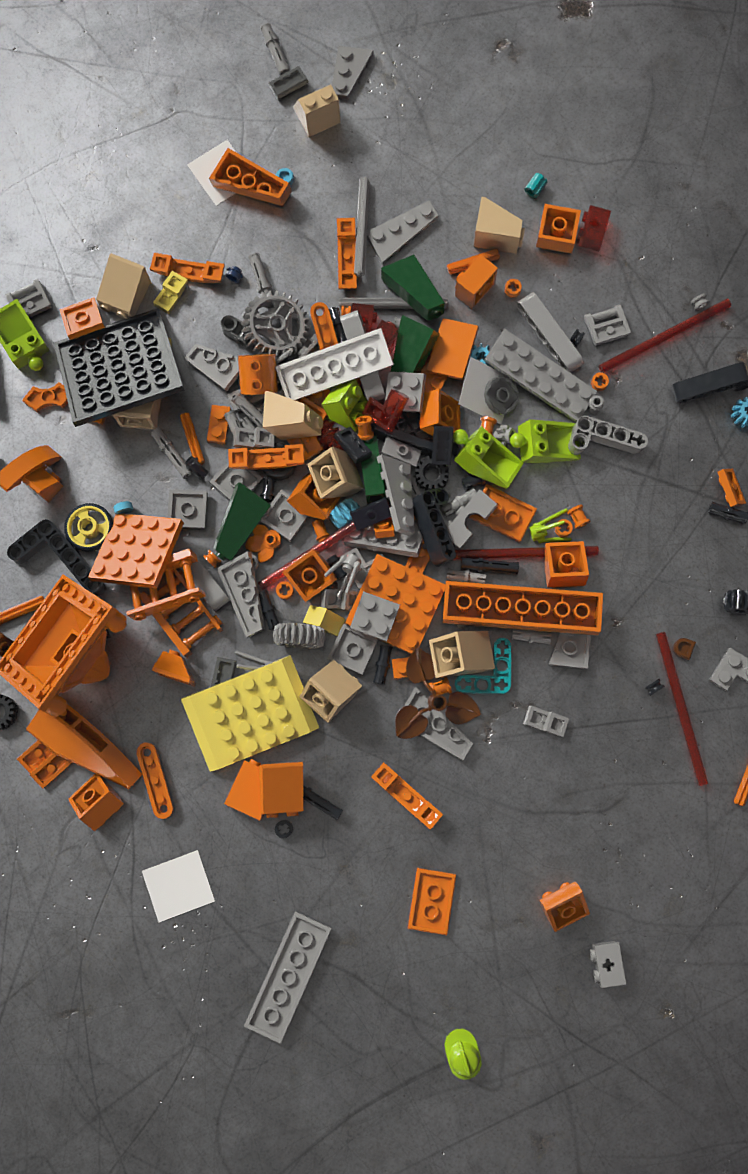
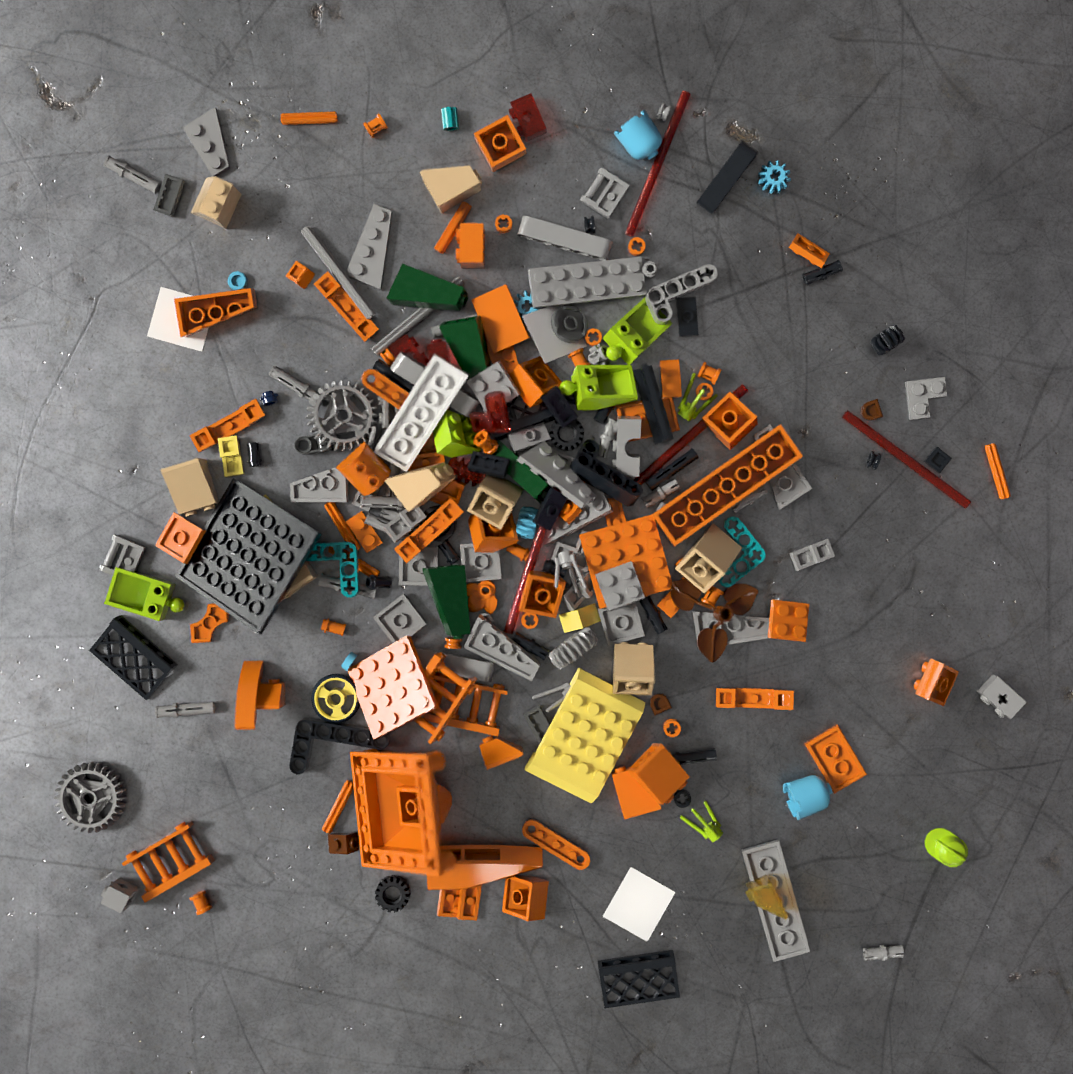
camera: 45 degrees left, 10 degrees up
none -> black pin [247,442,263,467]
none -> orange axle [280,111,338,125]
none -> orange slope [286,261,315,289]
none -> teal beam [306,542,359,598]
none -> orange pin [321,618,346,636]
none -> orange axle [324,502,361,552]
none -> orange bush [363,114,388,138]
none -> orange bush [585,328,602,346]
none -> black fence [598,950,680,1008]
none -> medium azure cylinder [614,110,662,160]
none -> black fence [633,363,674,444]
none -> reddish brown tile [650,693,672,715]
none -> orange slope [660,359,682,398]
none -> orange bush [663,719,681,737]
none -> black plate [676,297,699,337]
none -> lime plant [680,801,723,842]
none -> clear yellow slope [745,874,789,920]
none -> orange plate [768,600,809,642]
none -> medium azure cylinder [783,775,832,820]
none -> light grey pin [863,945,904,961]
none -> black tile [924,446,952,474]

